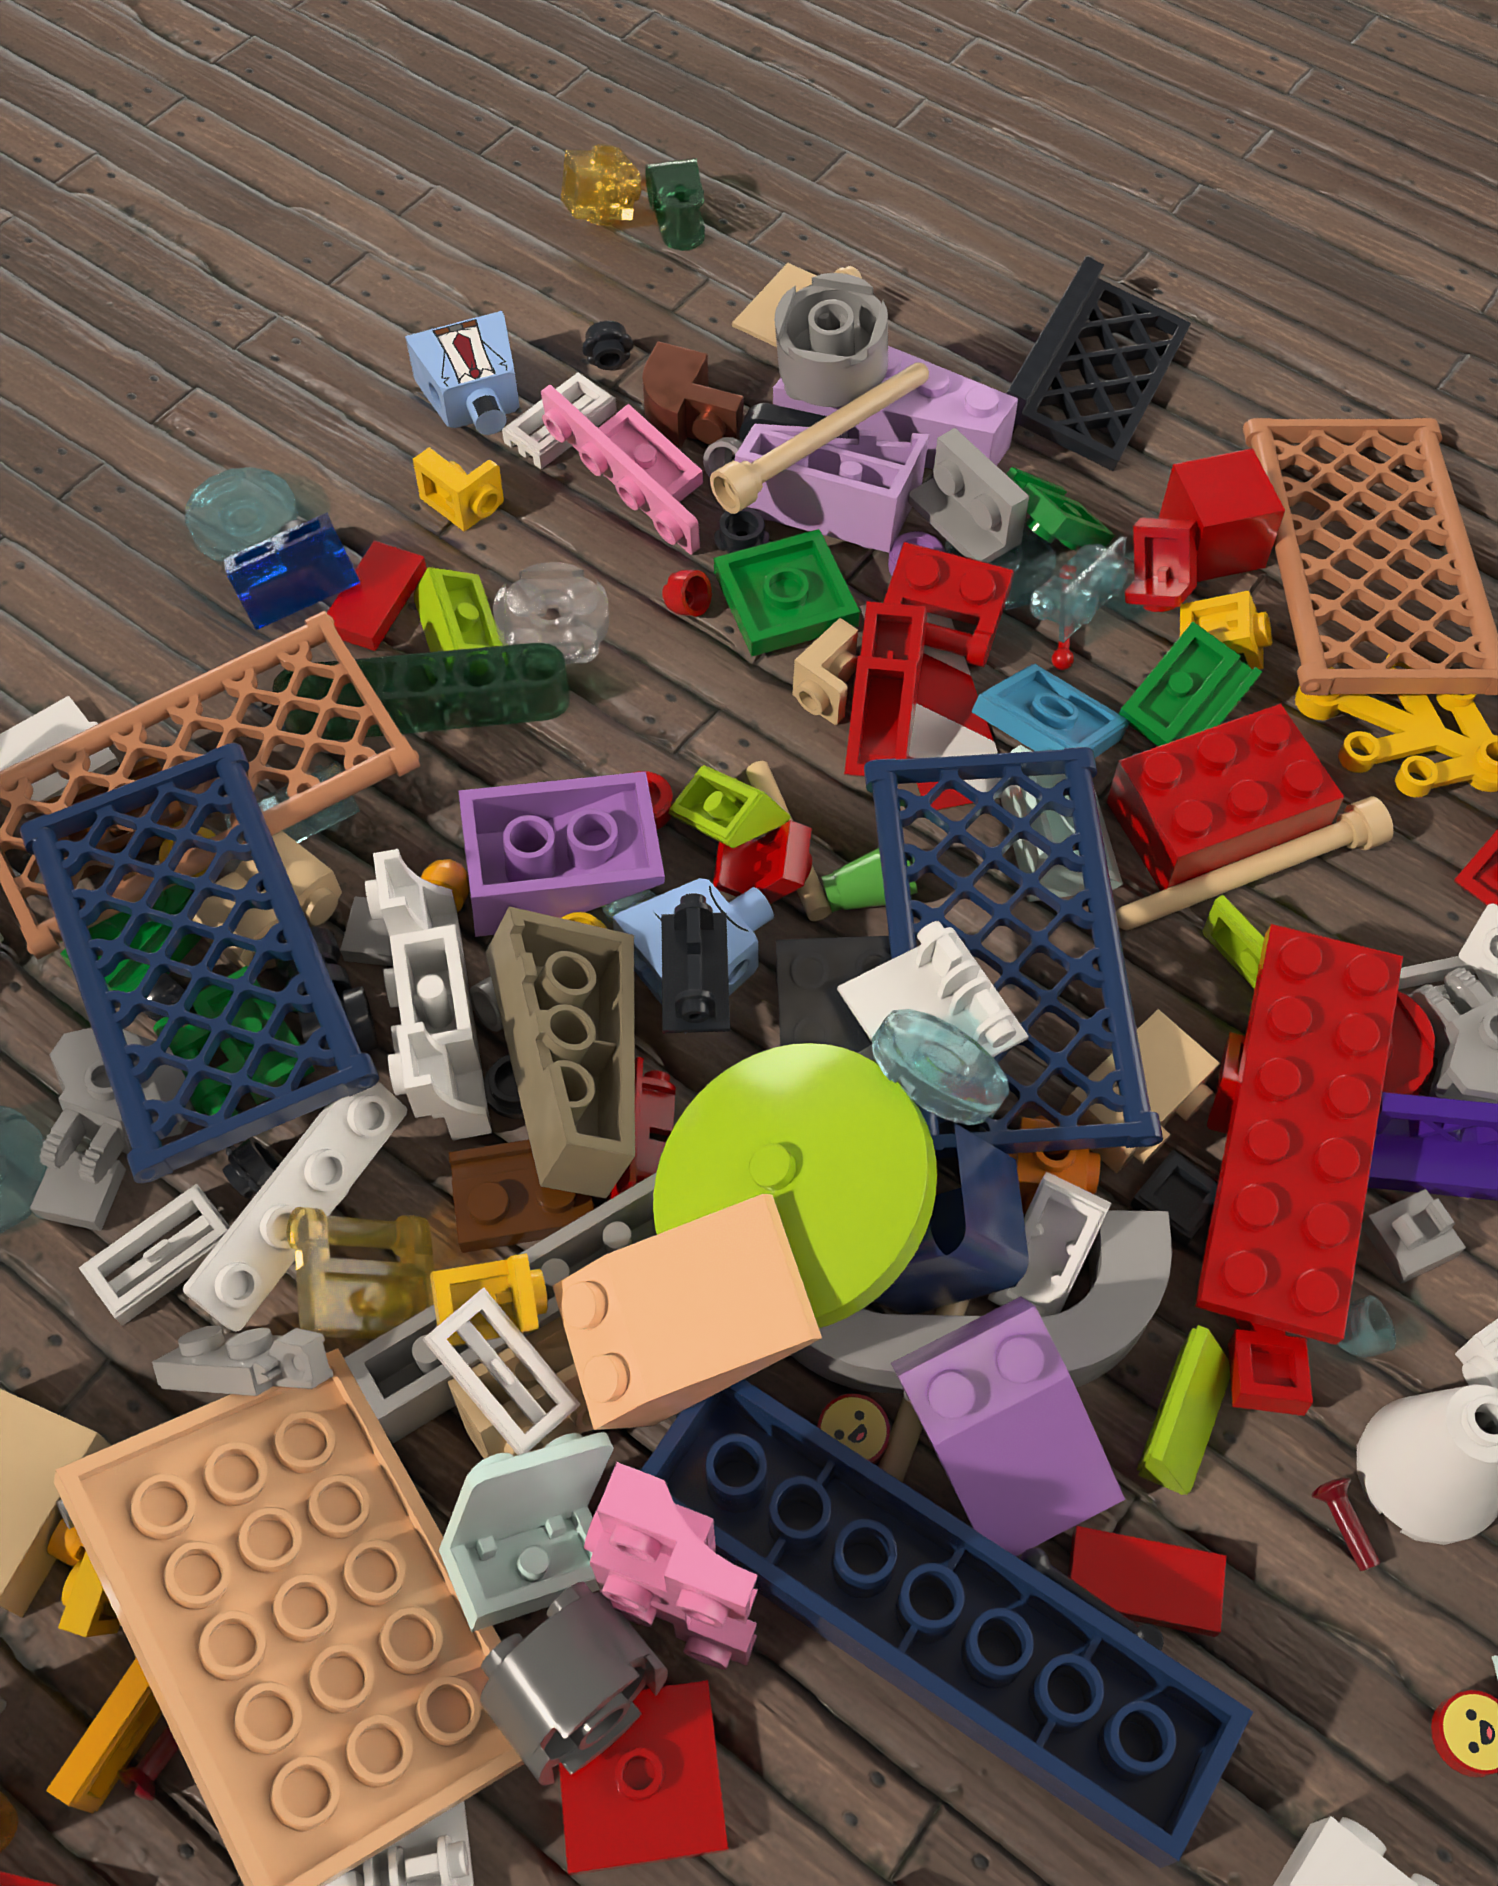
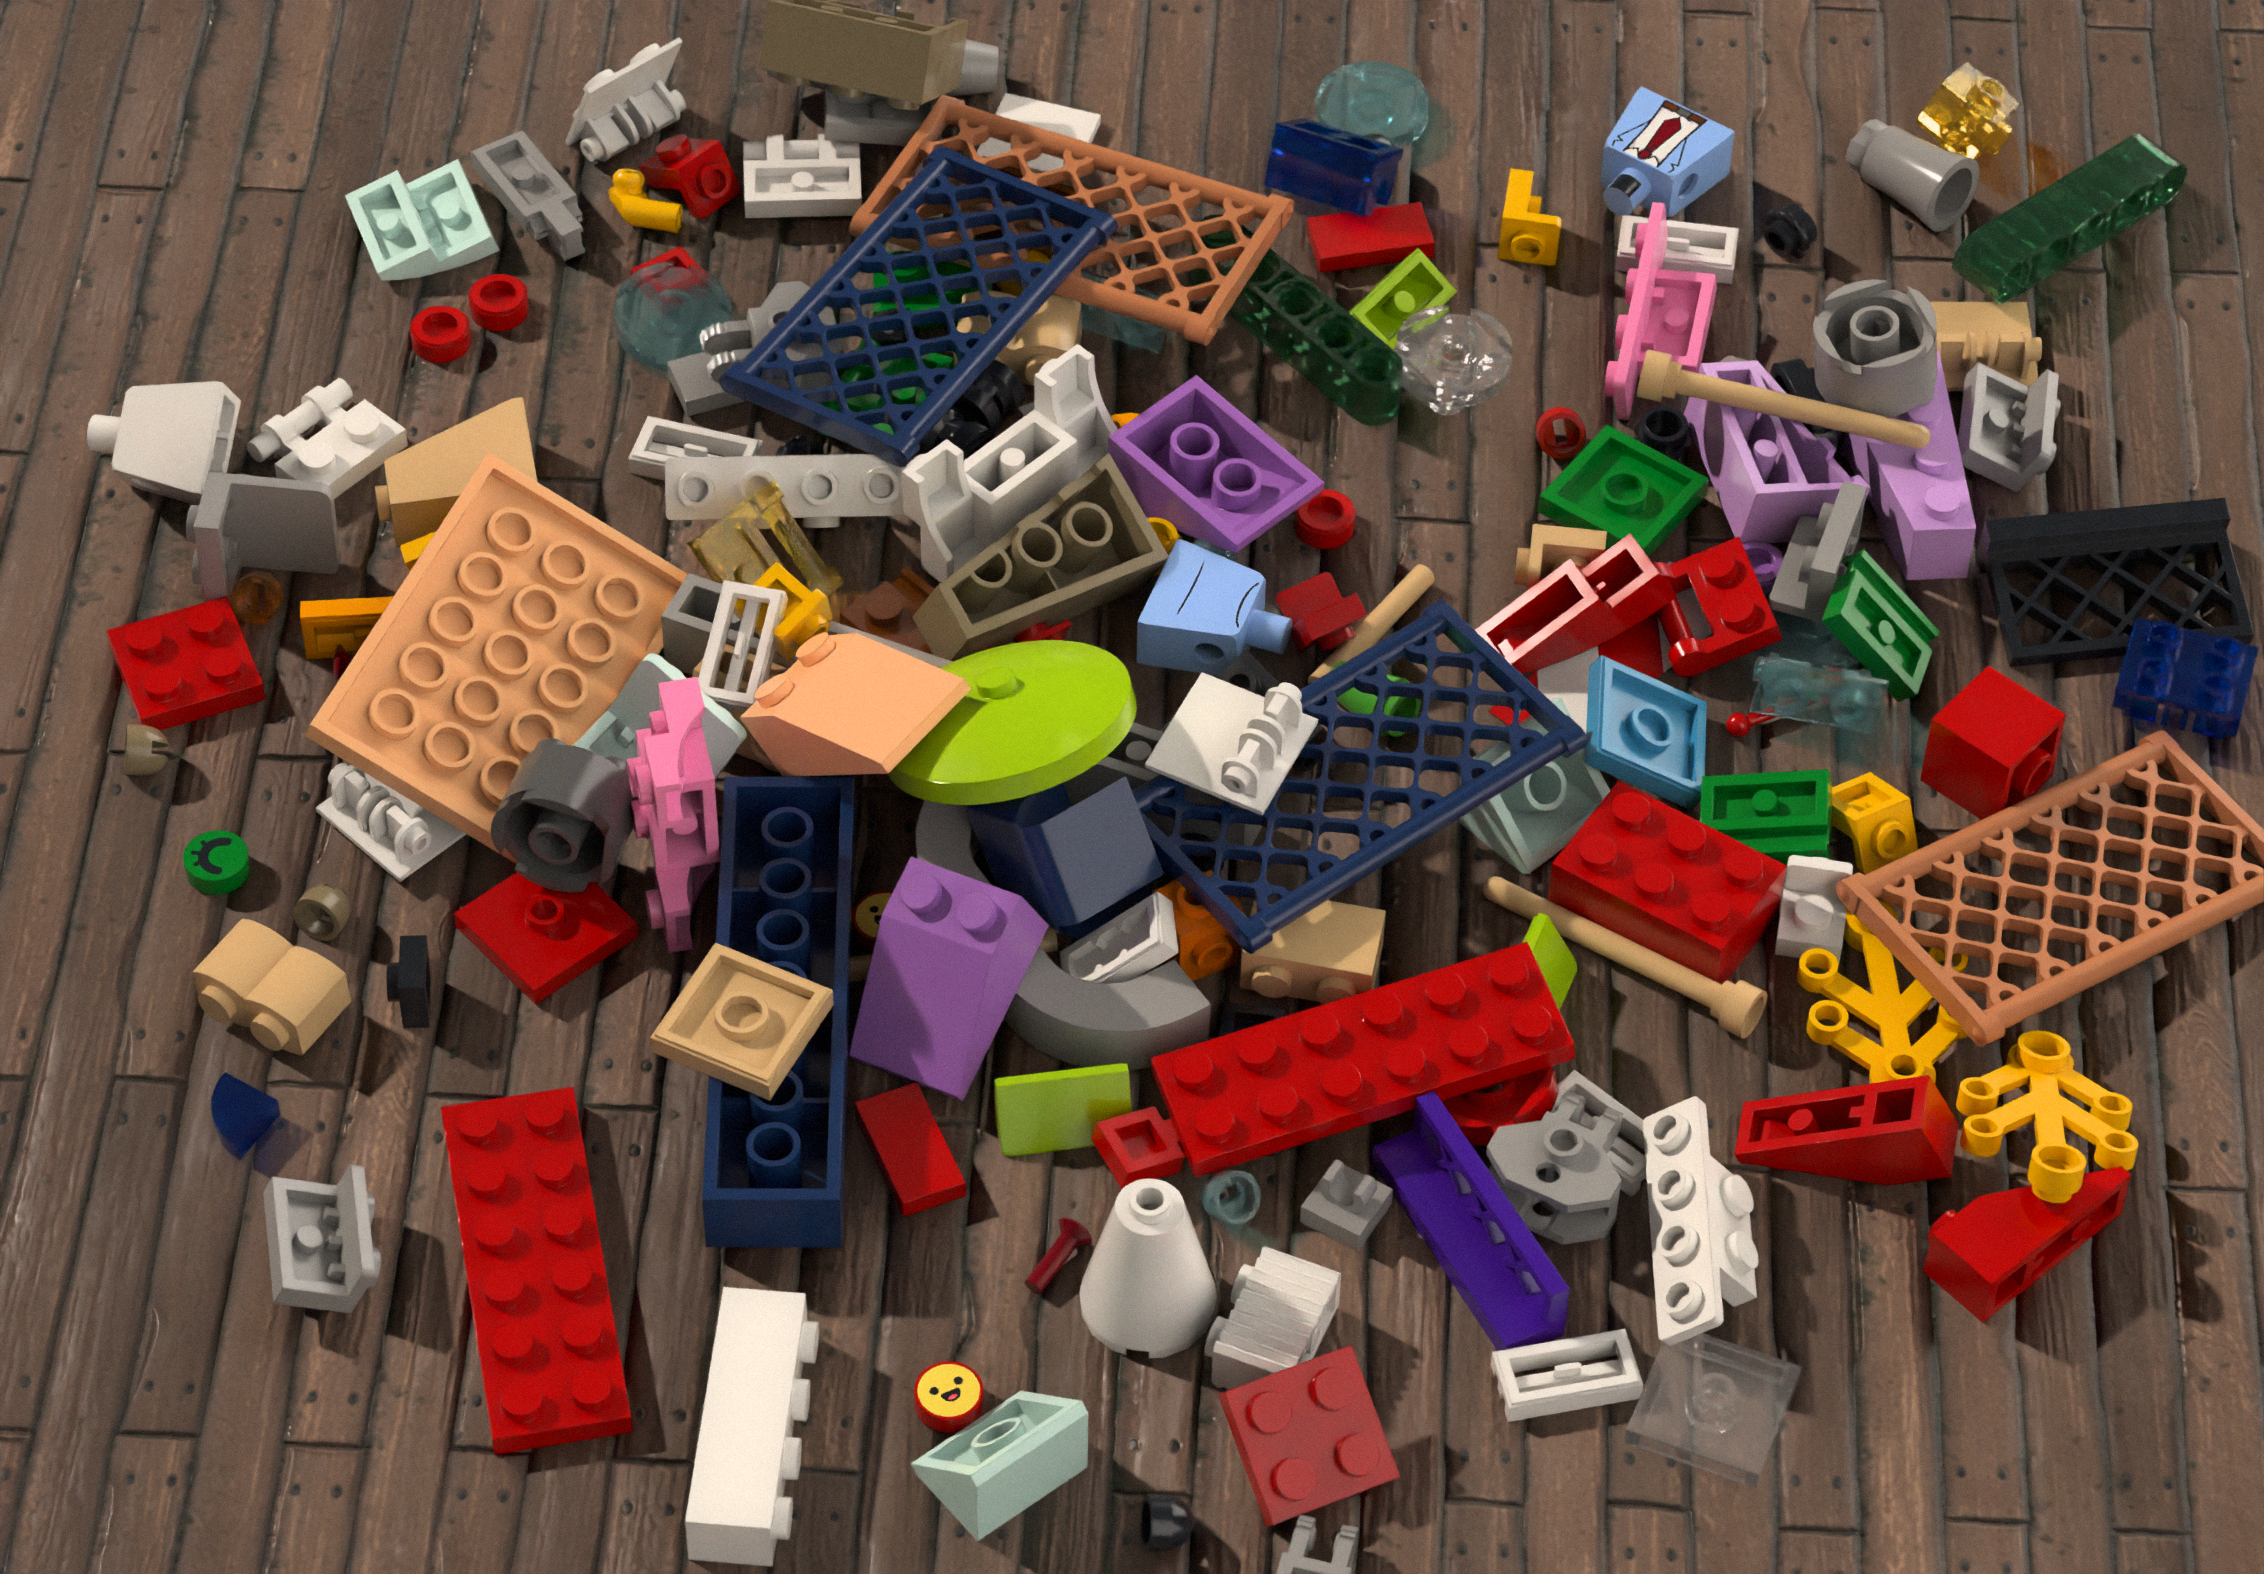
camera: 55 degrees right, 10 degrees down
light grey hinge [152,1326,333,1396] -> none
copper brick [642,341,744,450] -> none
clear green piece [645,158,705,250] -> none
black hinge [661,893,730,1034] -> none
lime slope [668,765,791,848] -> none
clear light blue tile [872,1009,1009,1125] -> none
black hinge [1020,1548,1164,1651] -> none
red bracket [1125,518,1197,612] -> none
none -> tan tile [650,943,834,1100]
none -> white bracket [1775,855,1853,964]
none -> light grey plant [1845,119,1980,232]
none -> clear green beam [1952,133,2187,304]
none -> light grey bracket [1958,362,2061,492]
none -> clear blue hinge [2112,618,2259,740]

